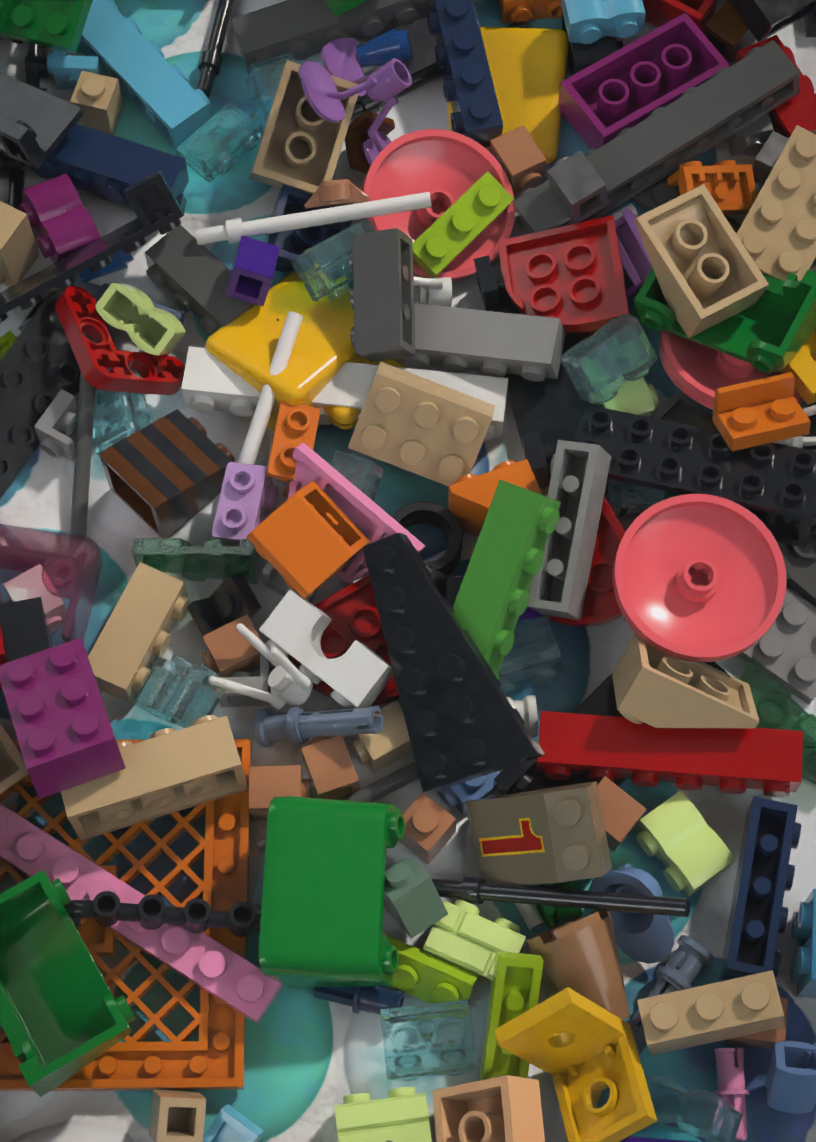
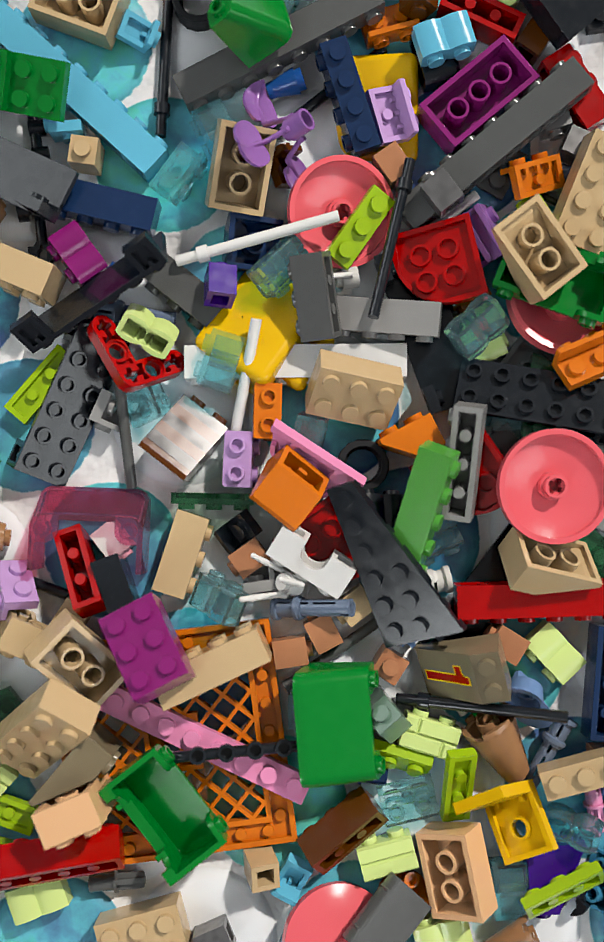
camera: 15 degrees left, 20 degrees up
nougat piece [305,179,370,209] -> none
none -> clear light blue brick [193,328,246,395]
none -> reddish brown brick [296,786,389,875]
none -> lavender bracket [365,78,419,147]
none -> black bar [368,157,415,319]

